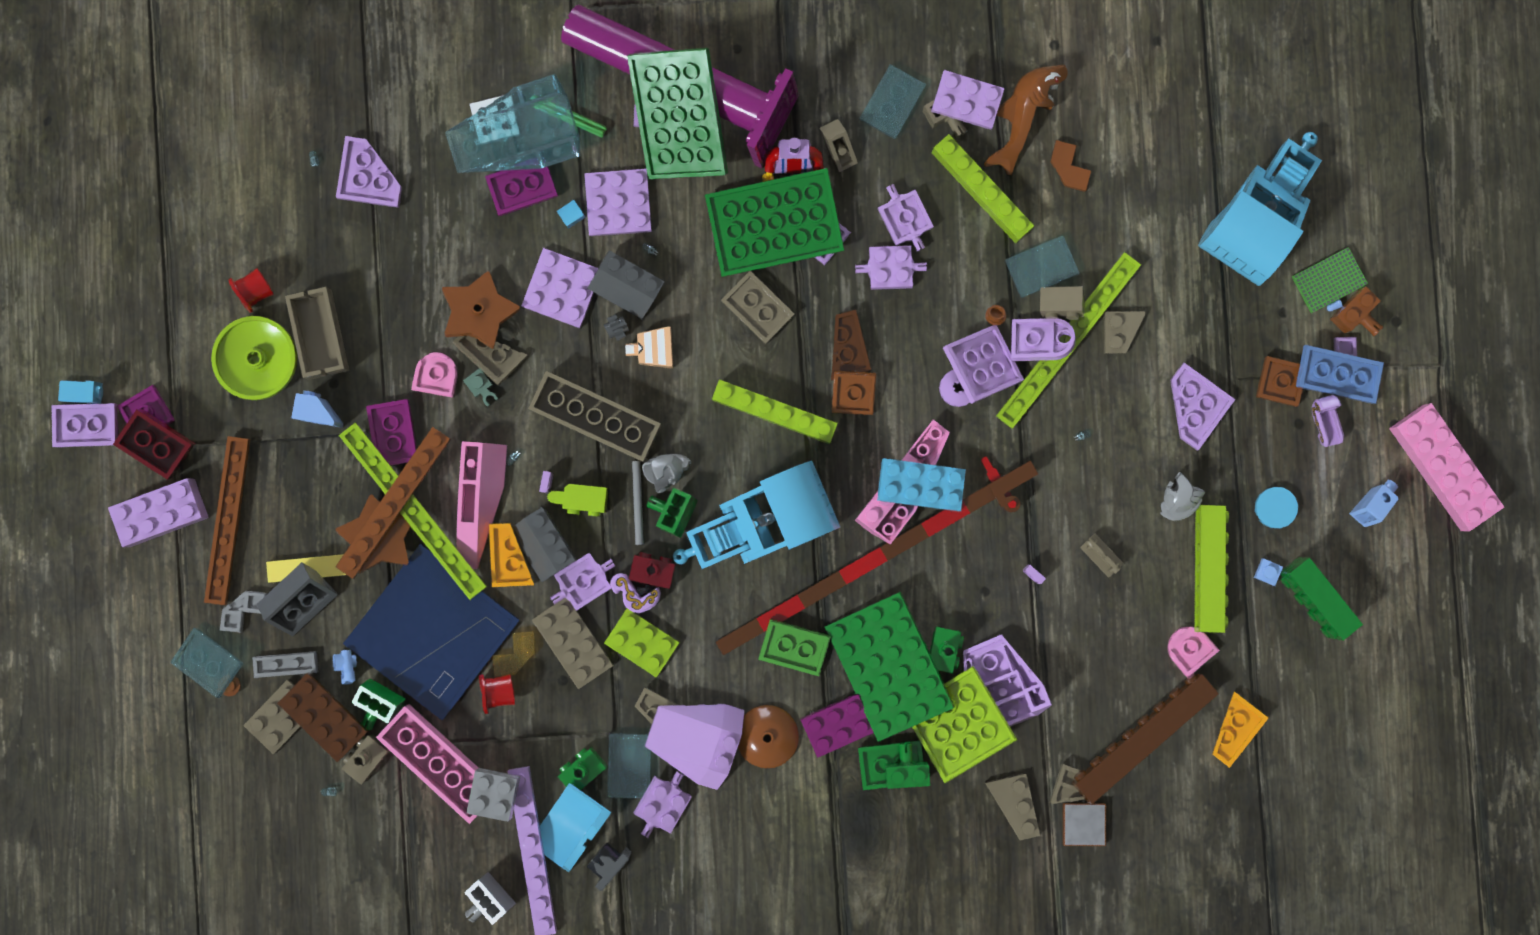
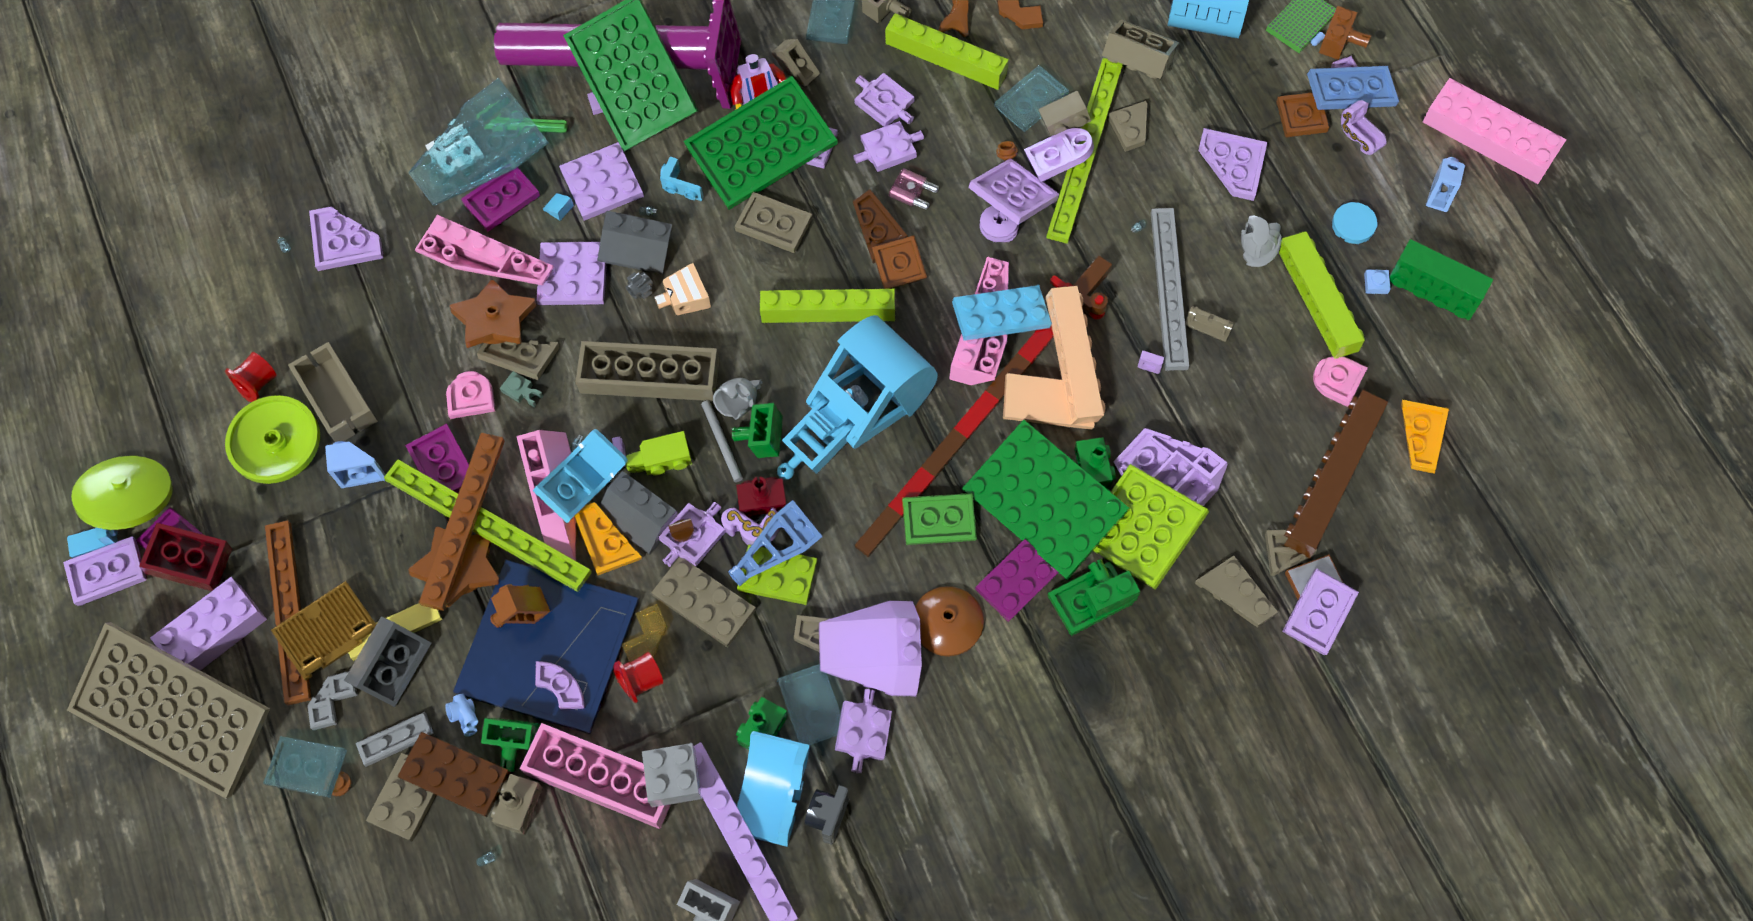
camera: 20 degrees left, 20 degrees down
none -> dark tan plate [67,622,270,799]
none -> lime dish [71,456,173,530]
none -> pearl gold window [271,581,376,680]
none -> bright pink wedge [415,215,554,285]
none -> dark orange brick [490,584,551,628]
none -> medium azure bracket [533,429,628,523]
none -> lavender tile [535,661,585,710]
none -> medium azure bracket [660,157,704,201]
none -> reddish brown plate [668,518,694,542]
none -> medium blue plate [728,500,823,586]
none -> clear pink piece [889,168,939,210]
none -> light nougat tile [1003,373,1094,430]
none -> light nougat brick [1046,286,1105,425]
none -> dark tan brick [1102,20,1179,79]
none -> light grey plate [1151,208,1189,371]
none -> lavender tile [1282,568,1359,655]

